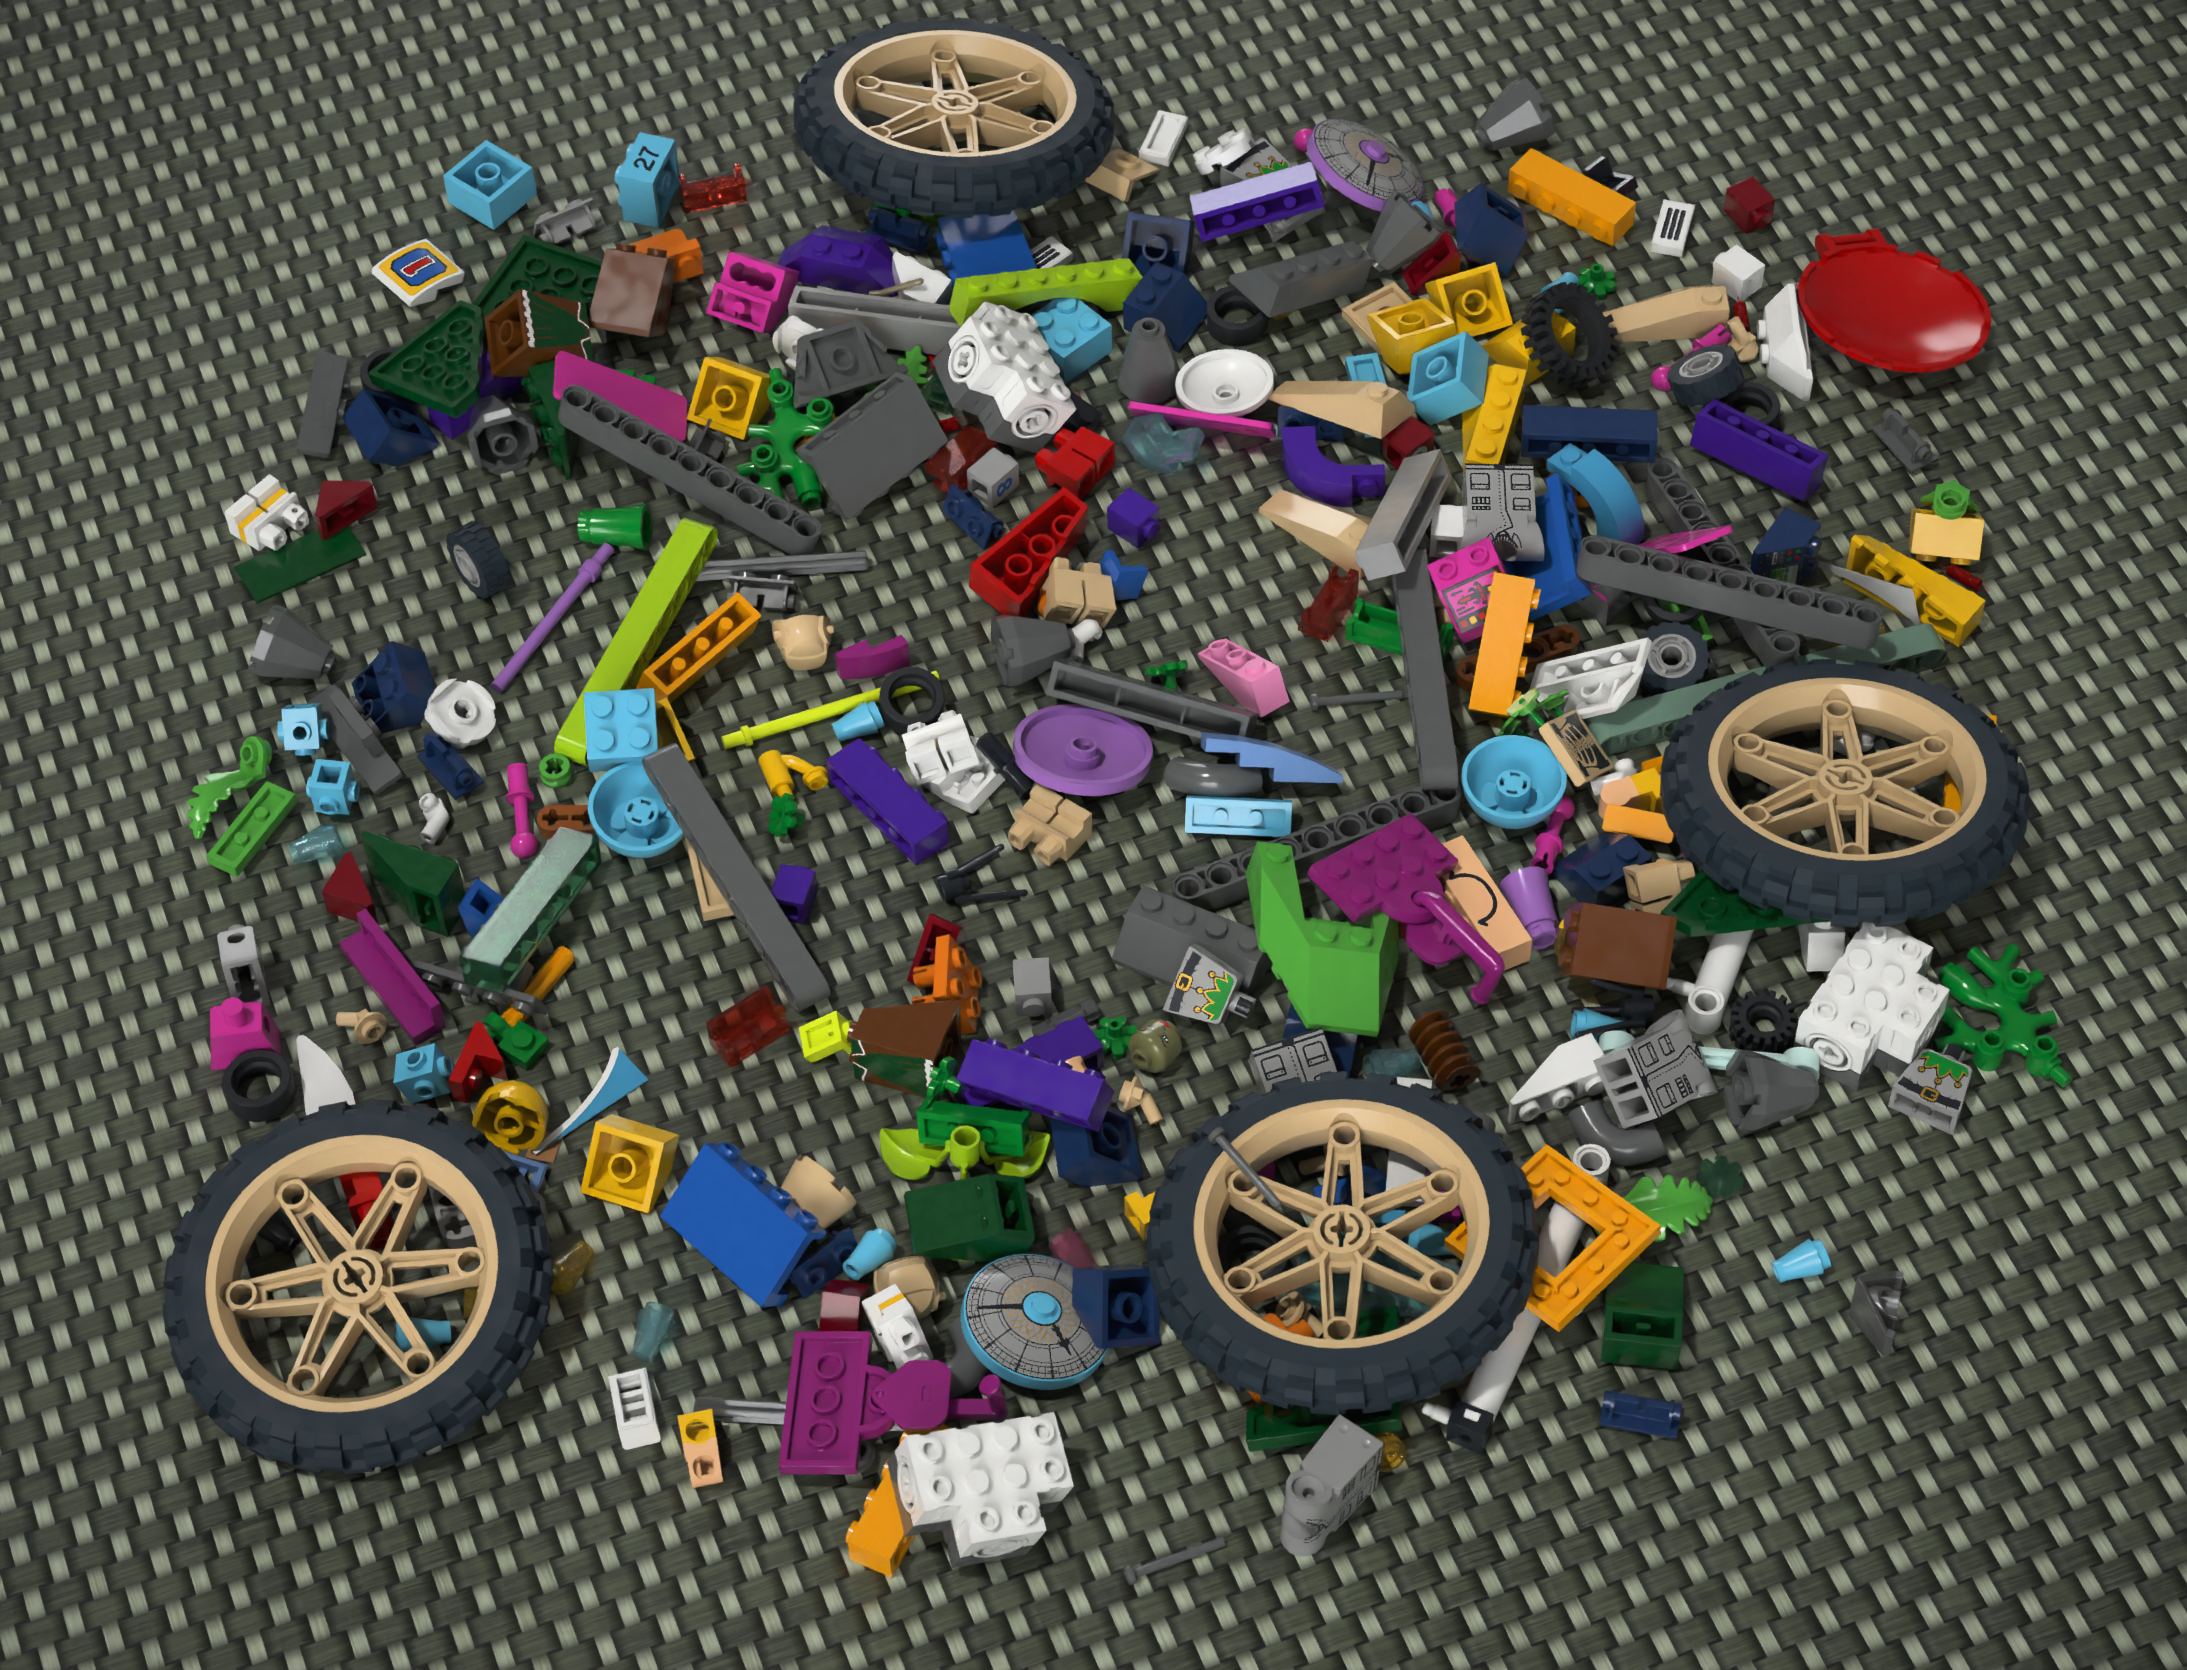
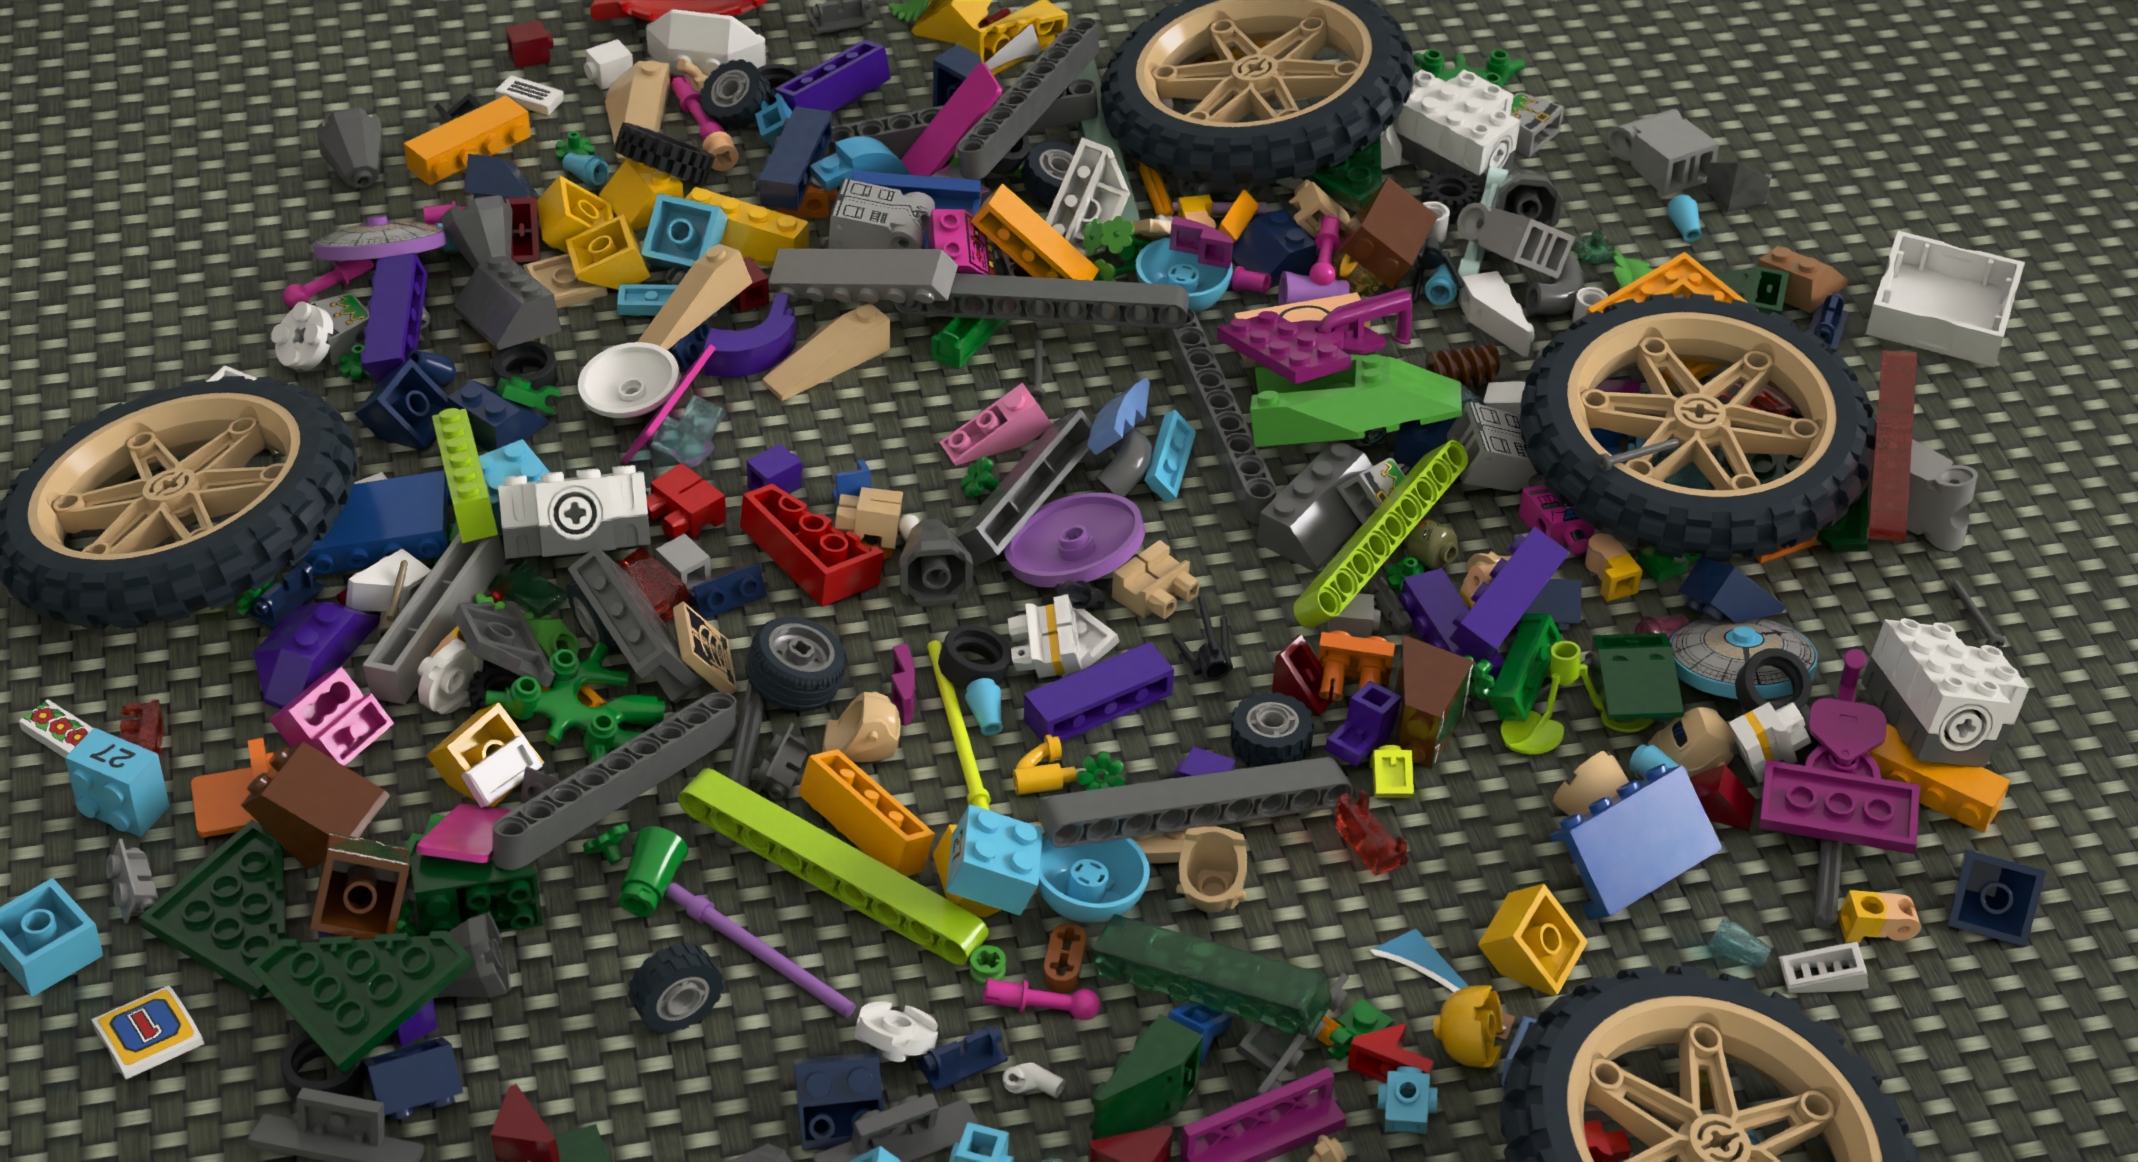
camera: 85 degrees left, 10 degrees down
dark grey cone [1117,318,1180,406] -> none
clear red hinge [1298,565,1359,642] -> none
none -> tile [19,700,93,758]
none -> dark blue cone [406,350,456,387]
none -> white tile [461,734,543,808]
none -> green plate [496,376,561,414]
none -> green plant [583,824,630,865]
none -> tan tile [673,602,738,694]
none -> light nougat wheel [703,131,739,171]
none -> black wheel [745,617,847,711]
none -> dark azure brick [755,93,793,149]
none -> magenta slope [1169,216,1233,269]
none -> tan helmet [1176,826,1247,913]
none -> black wheel [1230,692,1314,767]
none -> lime beam [1293,440,1468,629]
none -> dark pink pin [1309,215,1341,286]
none -> dark purple brick [1325,681,1402,767]
none -> light grey piece [1607,109,1719,196]
none -> black tyre [1735,648,1812,712]
none -> medium nougat slope [1758,246,1848,313]
none -> white tile [1866,231,2025,367]
none -> clear red beam [1868,350,1917,542]
none -> dark blue slope [1947,849,2046,947]

